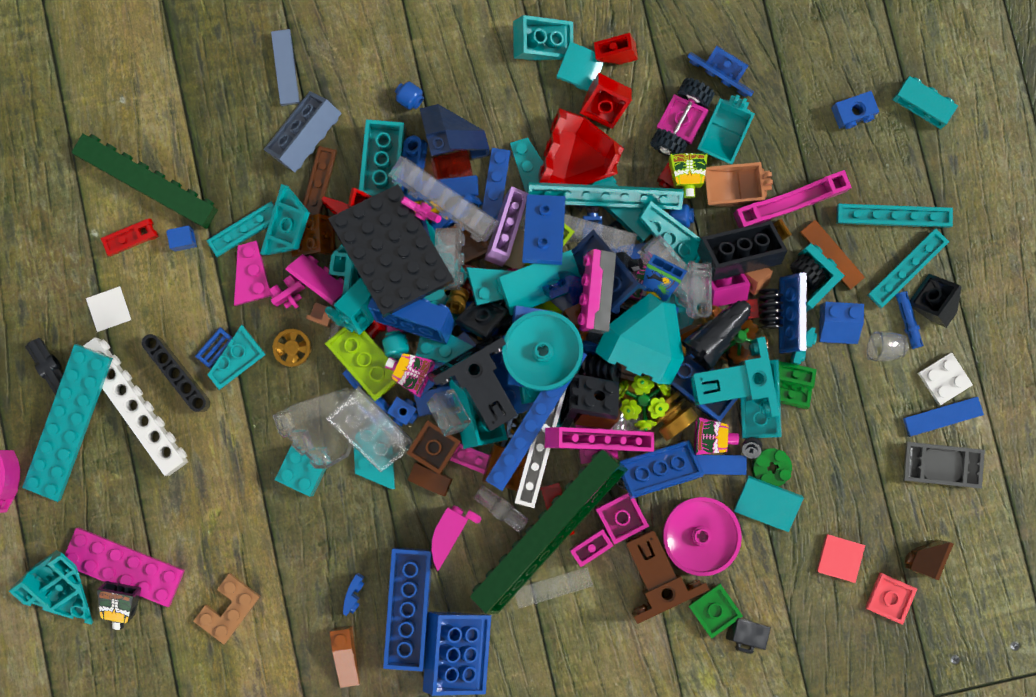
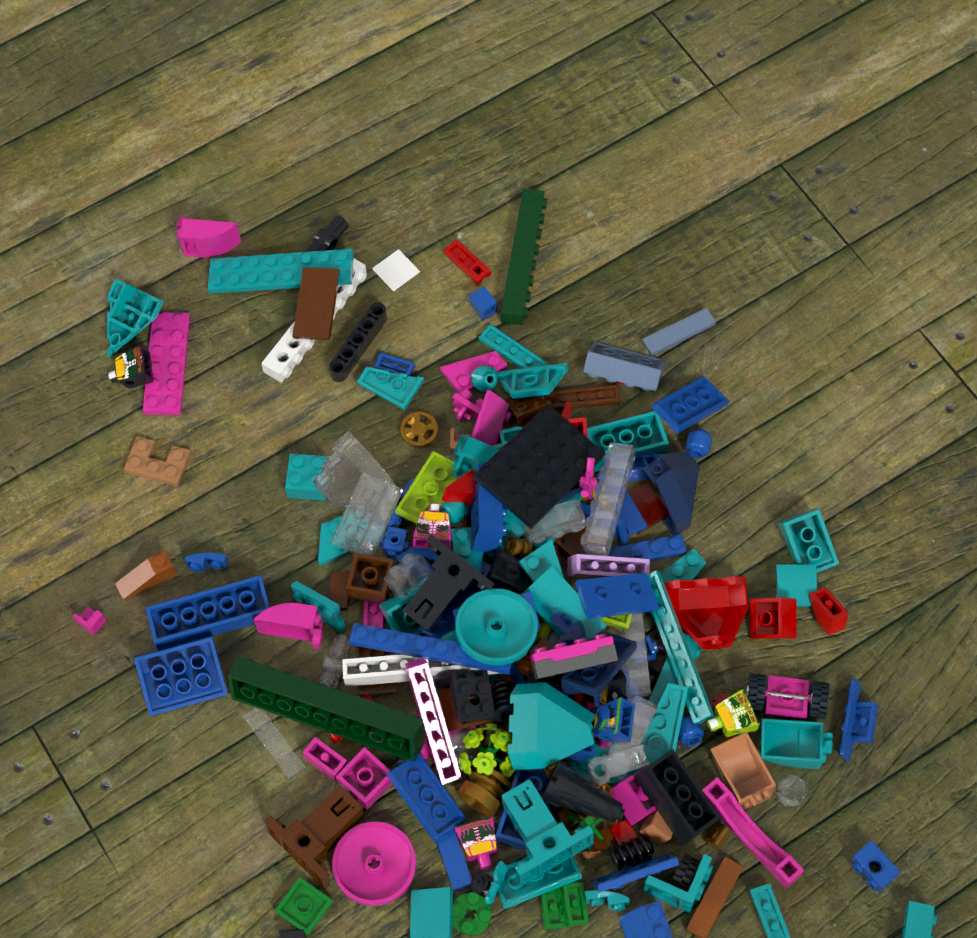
camera: 70 degrees right, 20 degrees down
none -> teal wing [291,581,347,635]
none -> reddish brown tile [292,267,340,340]
none -> red slope [442,469,476,505]
none -> teal piece [470,365,498,392]
none -> teal piece [484,861,509,905]
none -> blue plate [651,376,730,433]
none -> clear hair [774,775,809,806]

